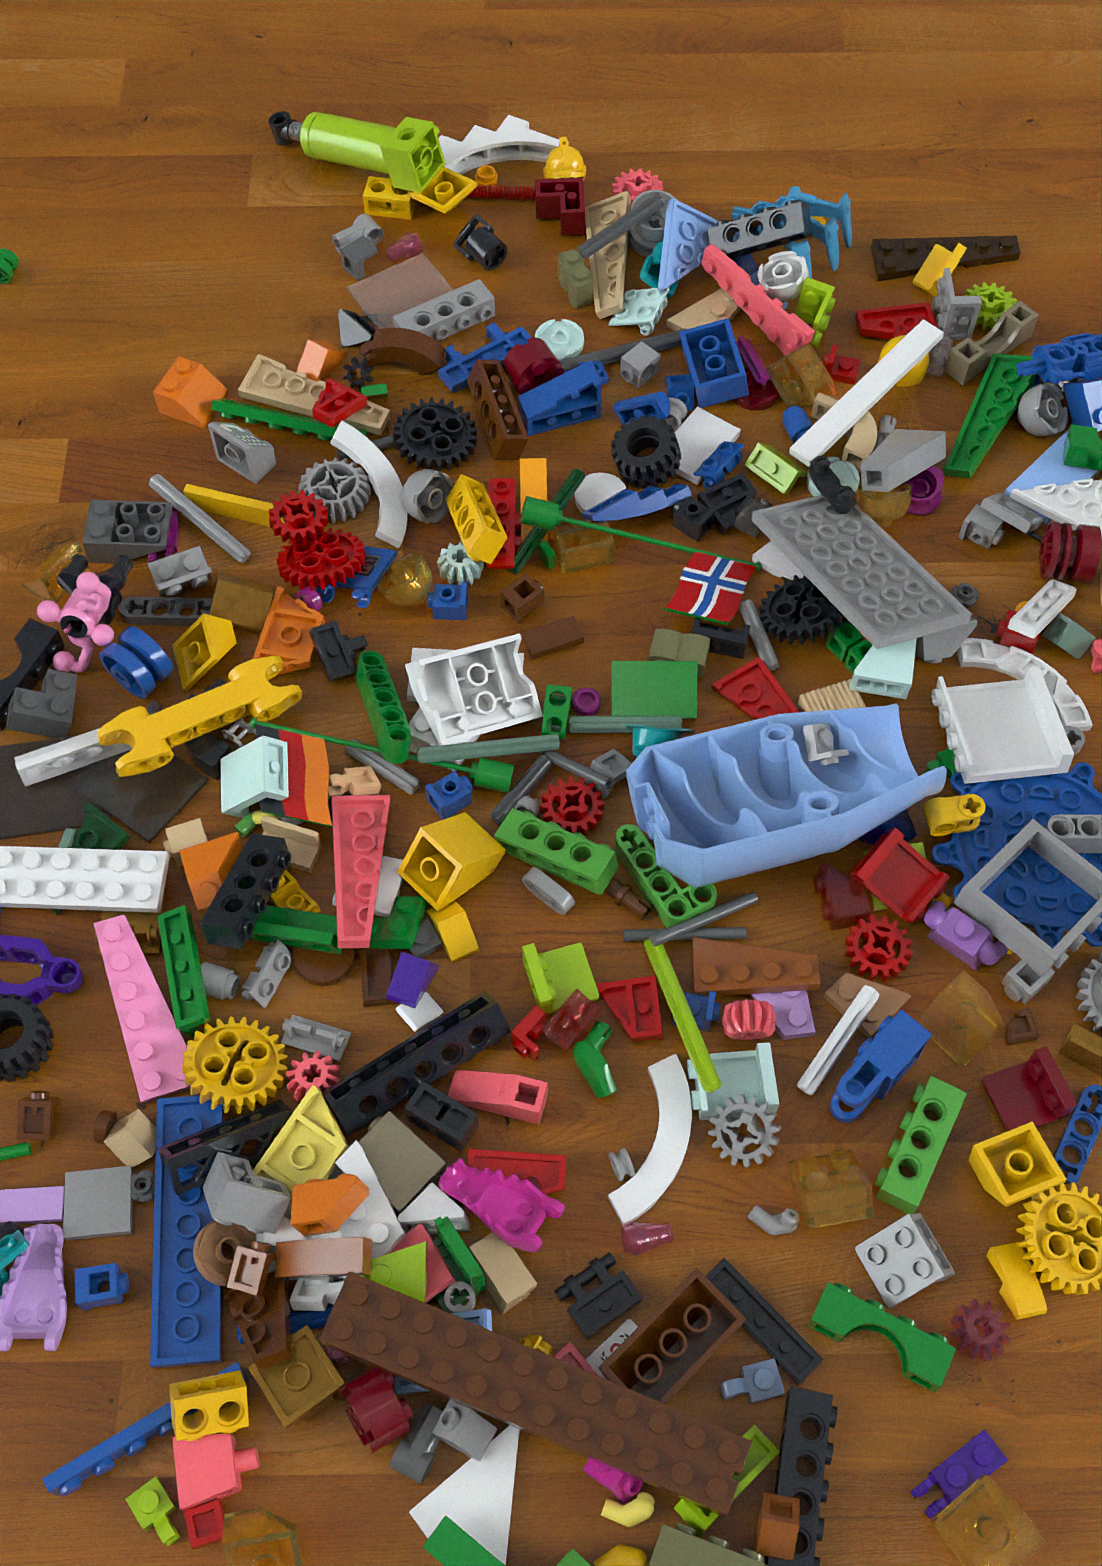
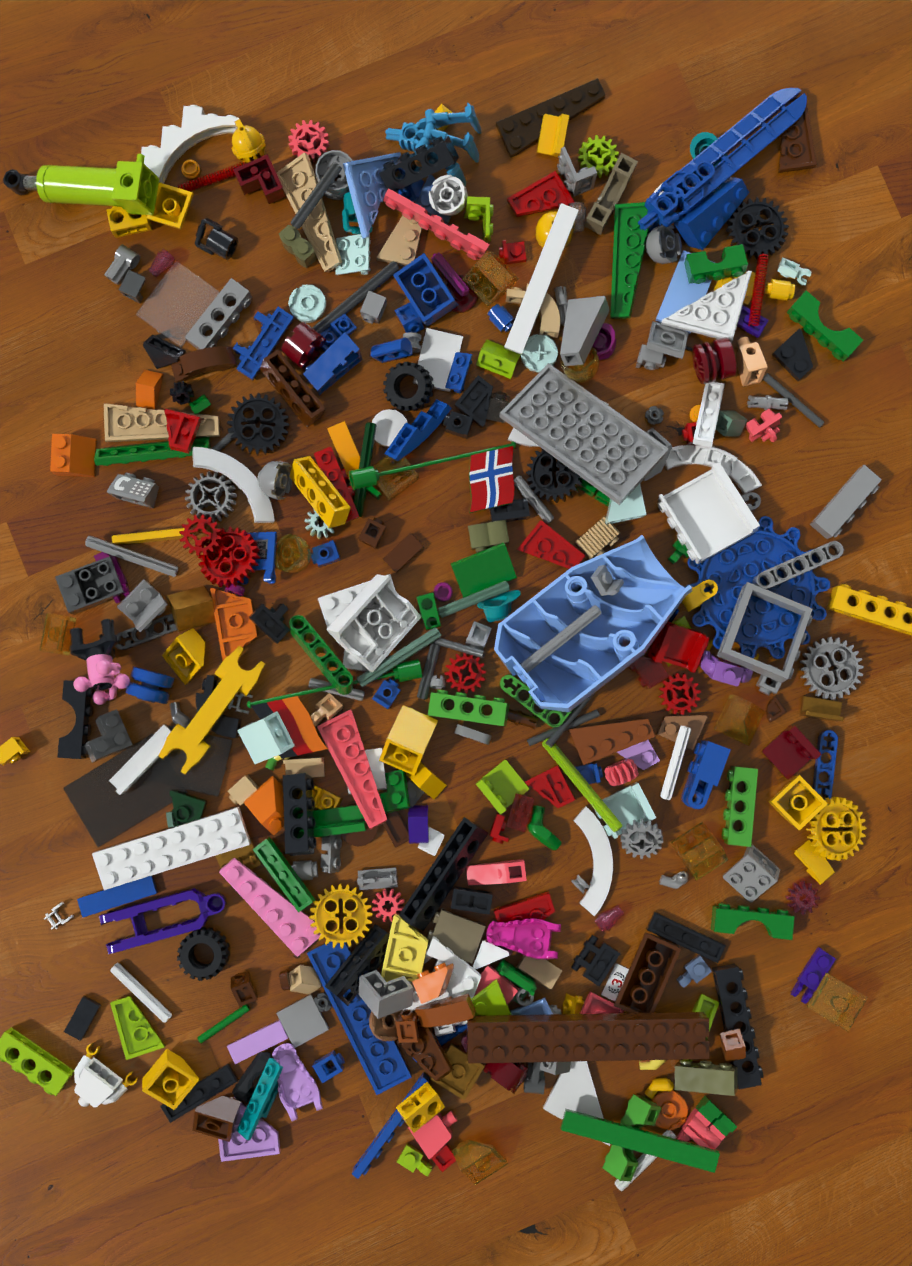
camera: 20 degrees left, 25 degrees up
black piece [808,455,856,514] -> none
none -> light grey axle [521,605,602,673]

